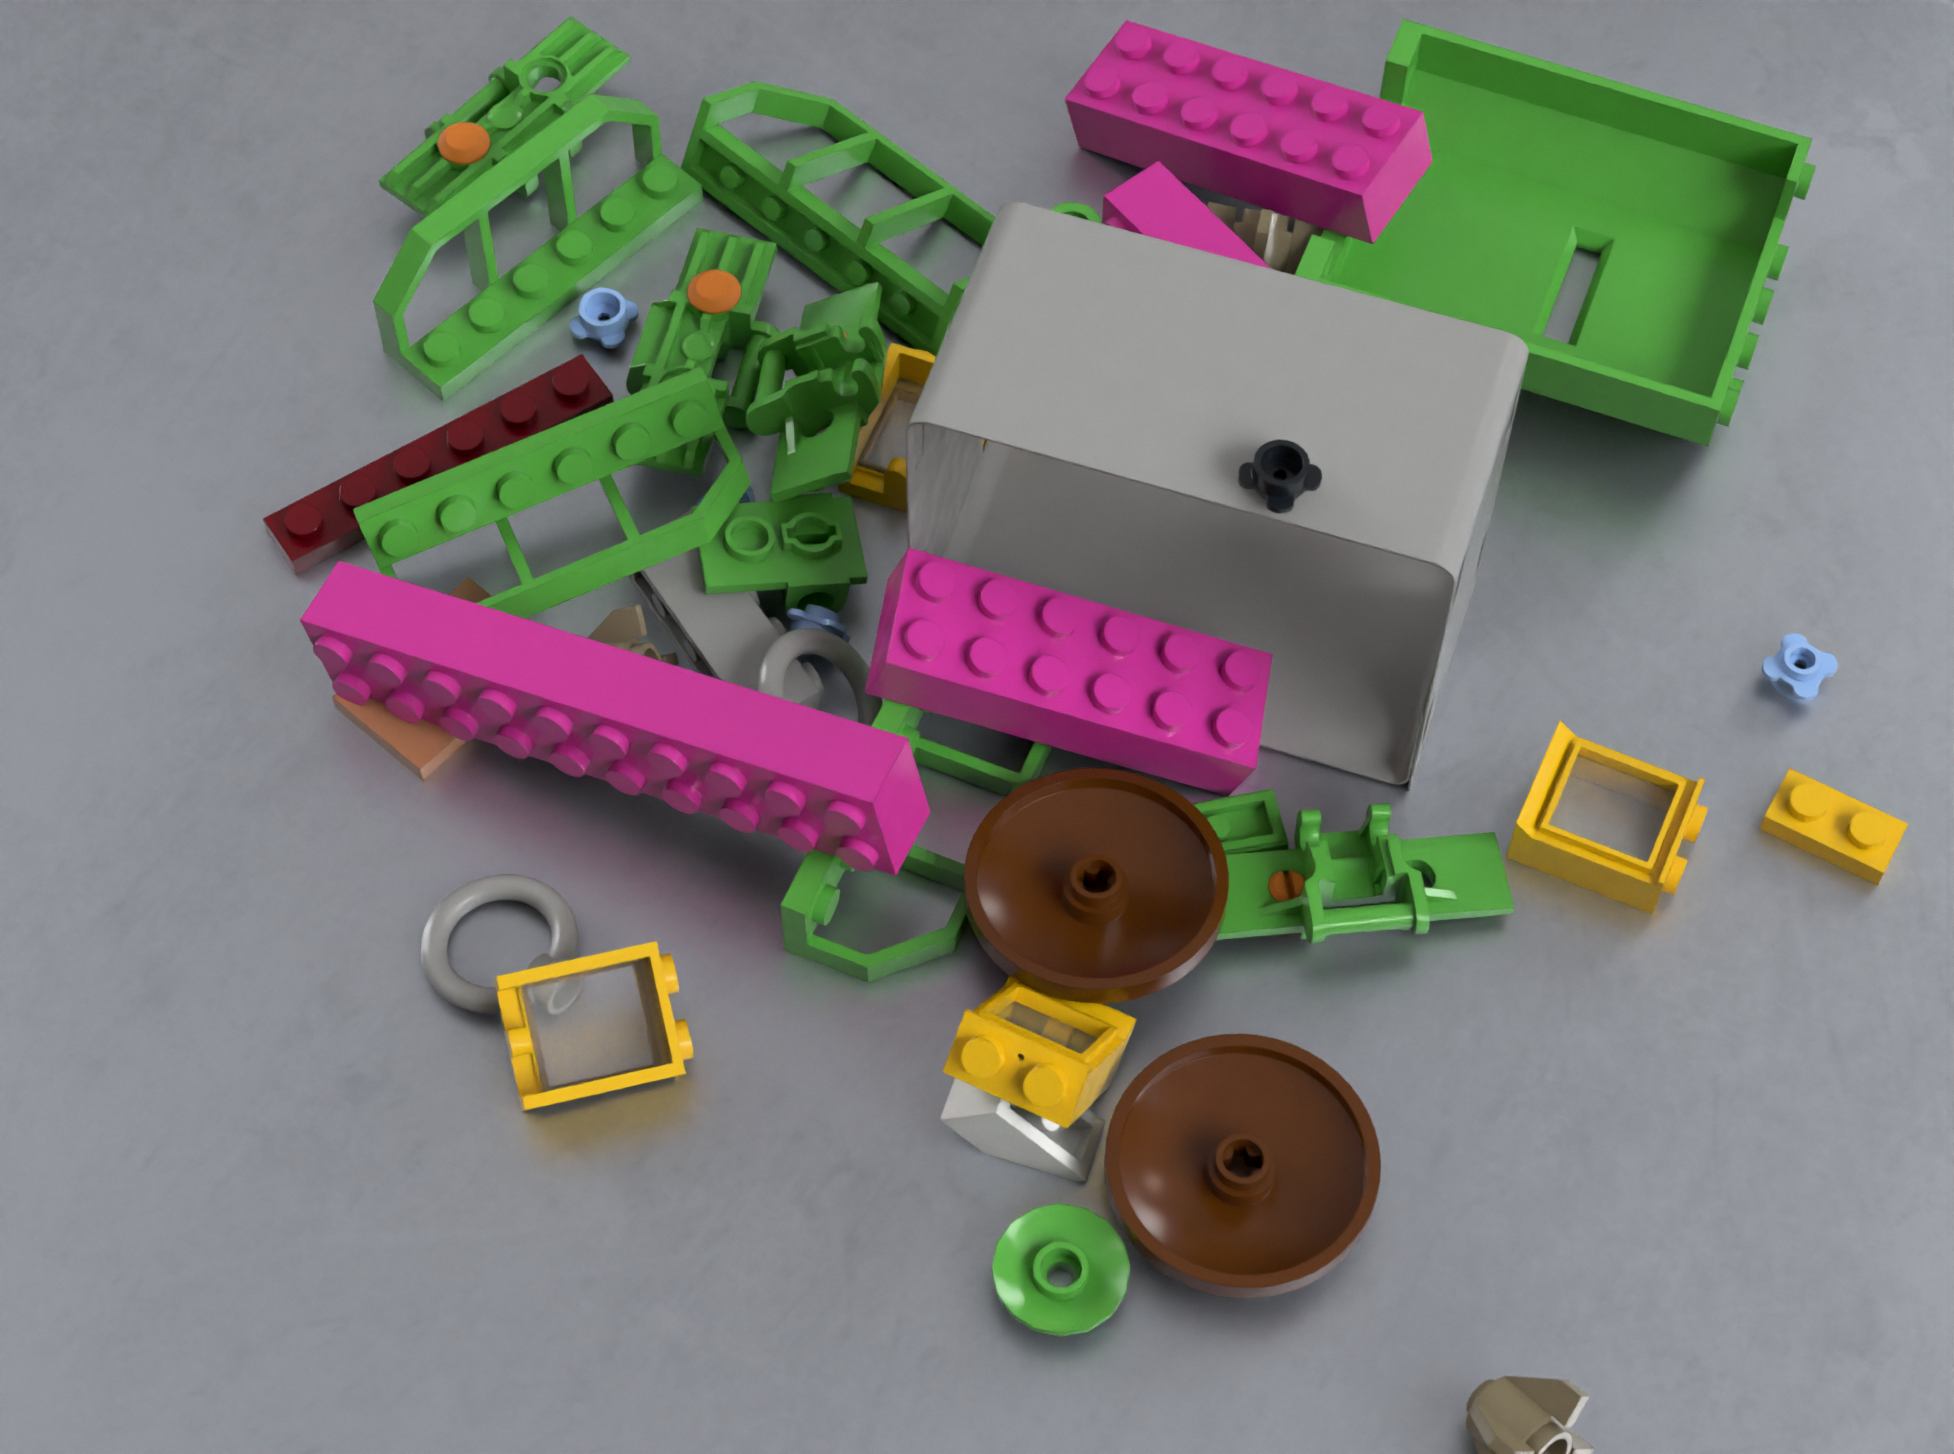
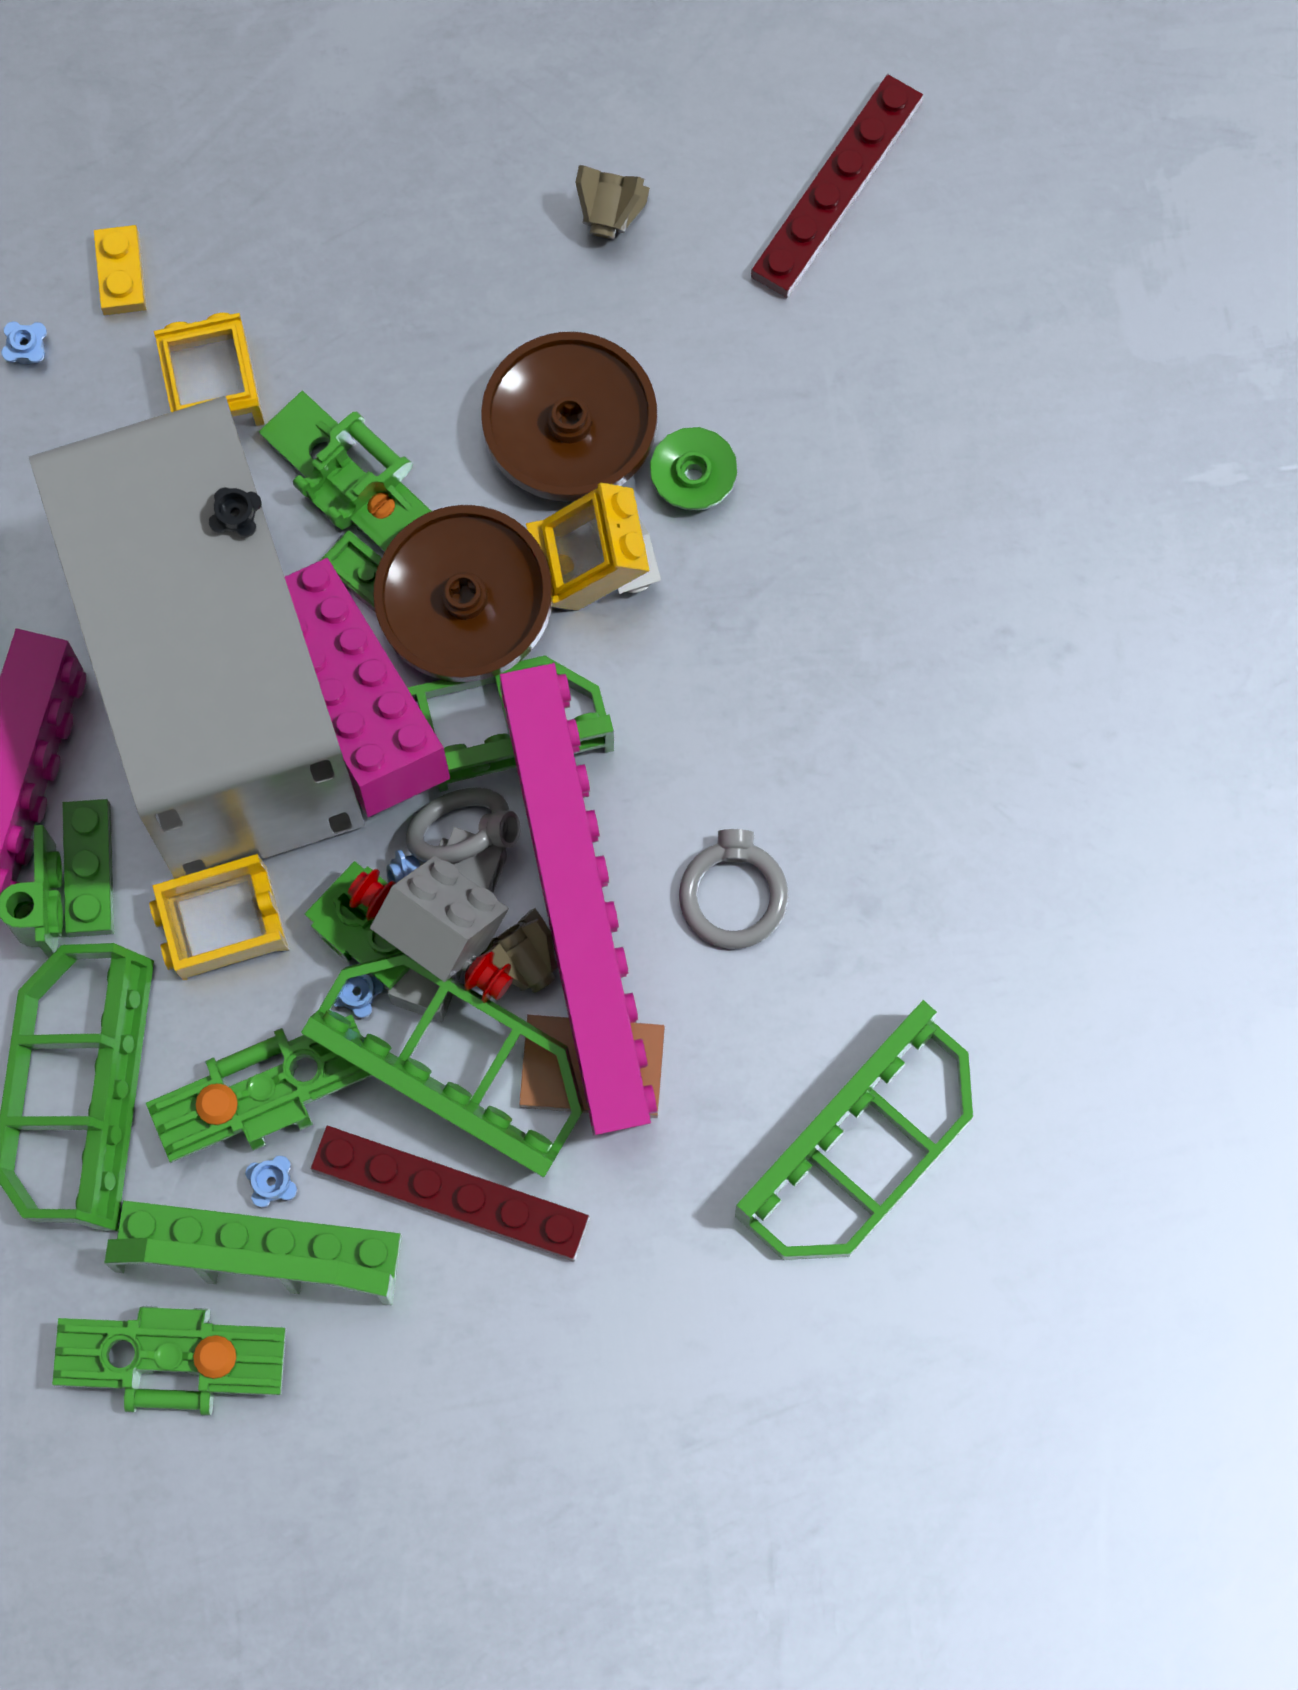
camera: 125 degrees left, 15 degrees up
window [493,941,694,1111] -> none
bright green piece [745,282,888,502] -> none
none -> light grey brick [348,856,513,1003]
none -> bright green plate [735,1000,973,1260]

